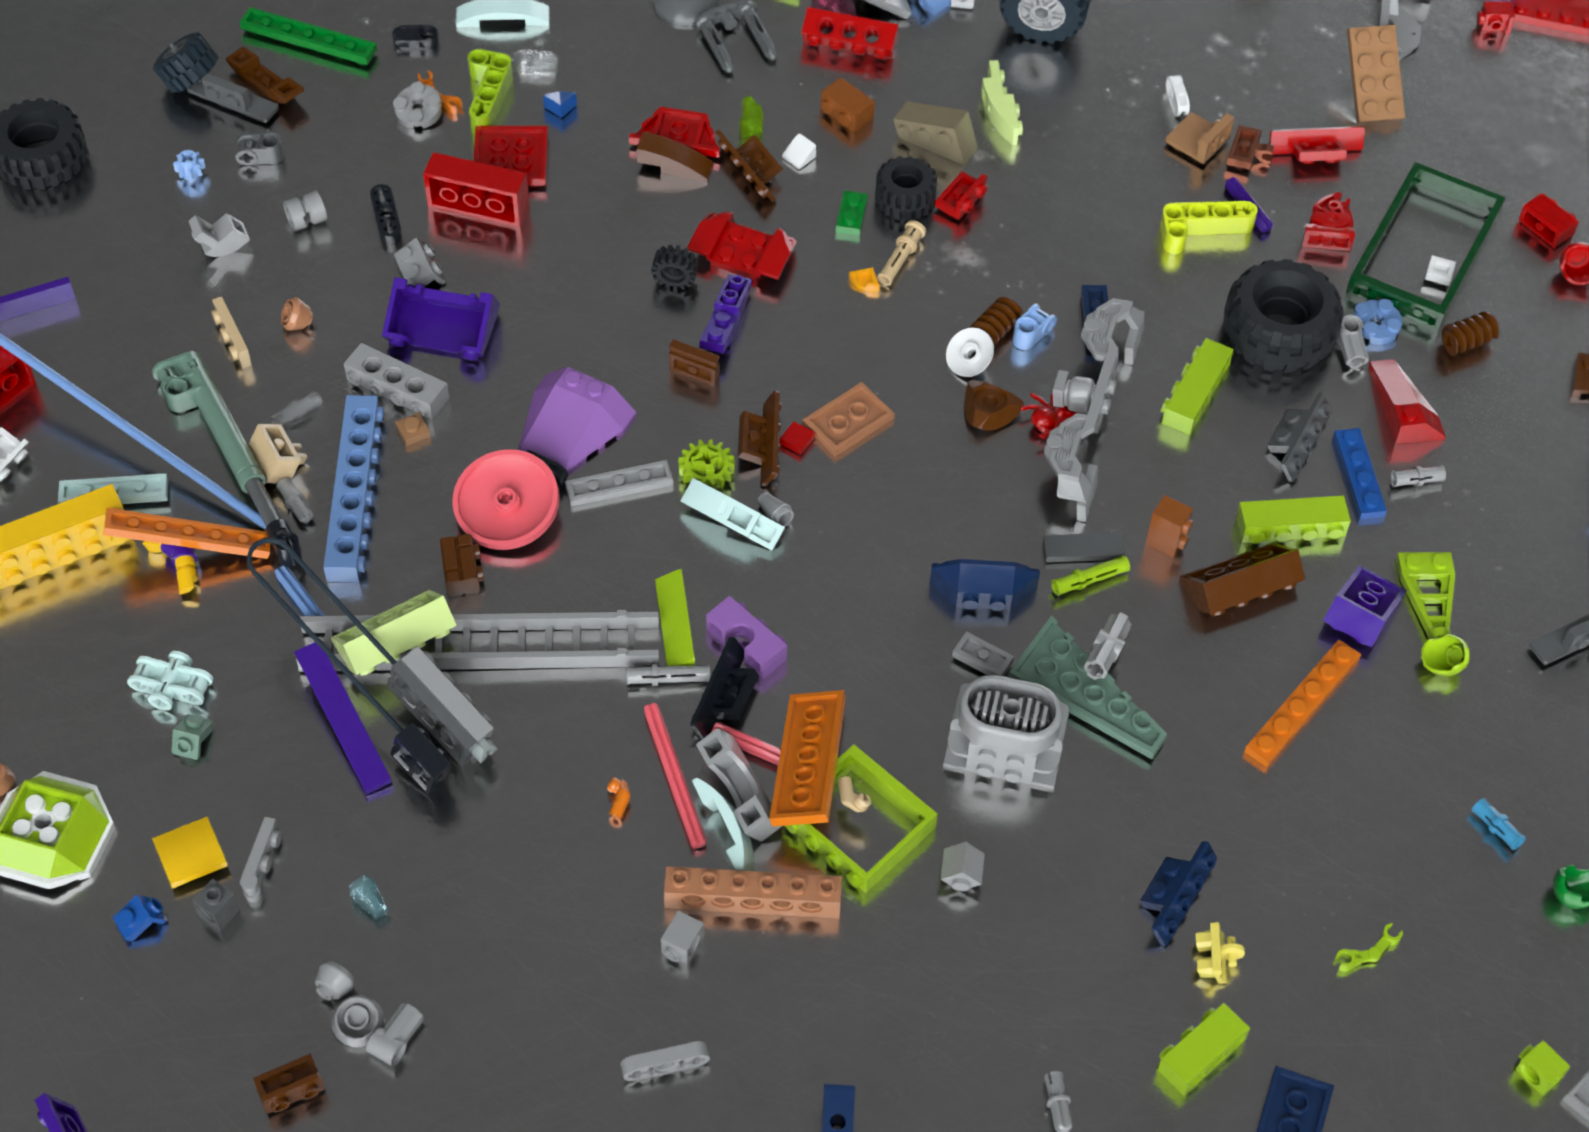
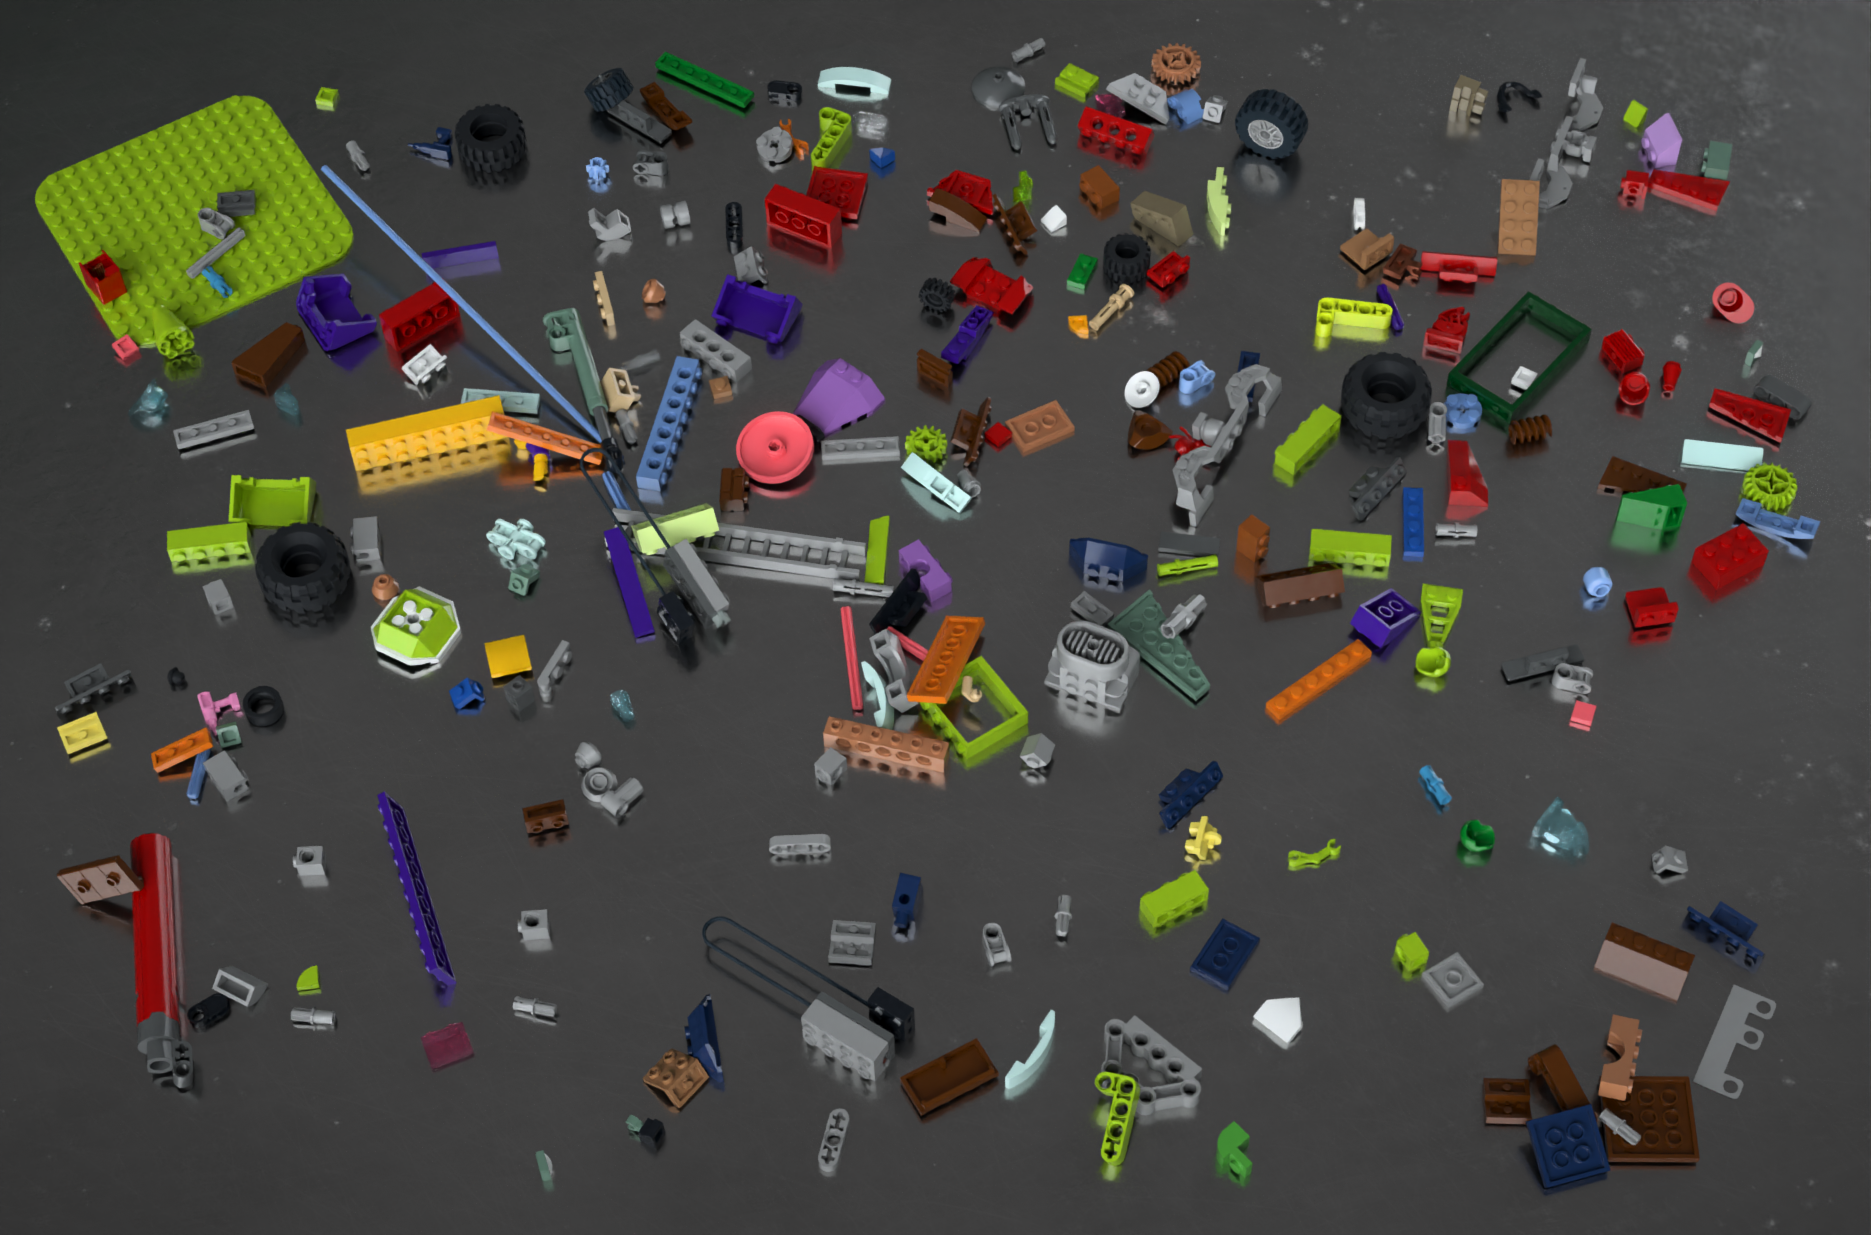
camera: 15 degrees right, 0 degrees up
orange arm [607,777,631,819] -> none

